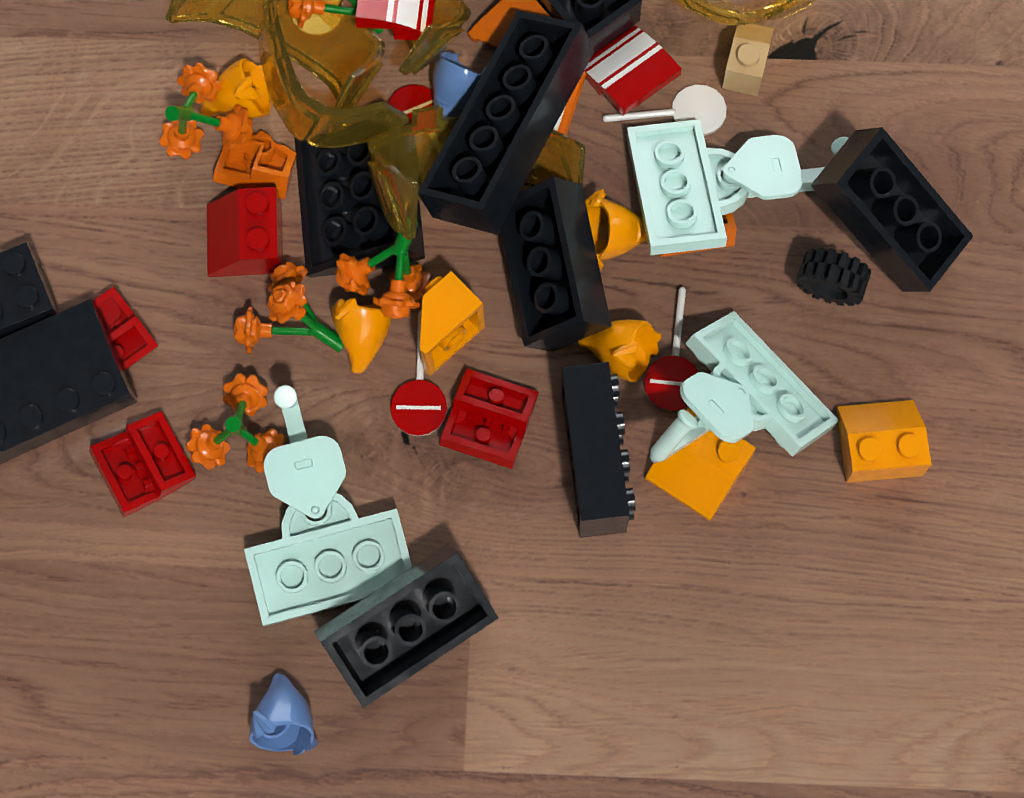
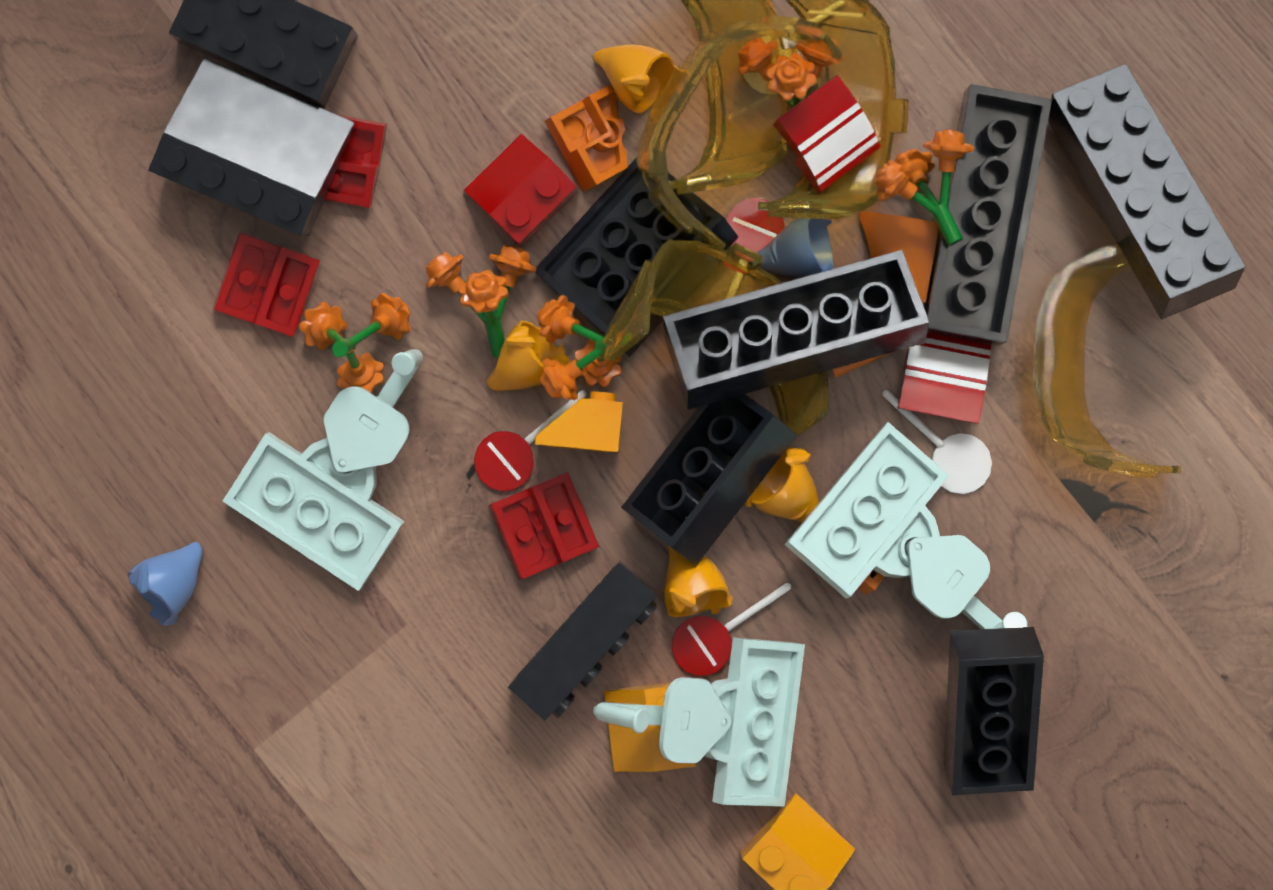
camera: 45 degrees right, 15 degrees up
orange plant [159,63,253,160] -> none
black brick [314,544,499,708] -> none
tan slope [722,21,774,96] -> none
black tyre [796,248,871,306] -> none

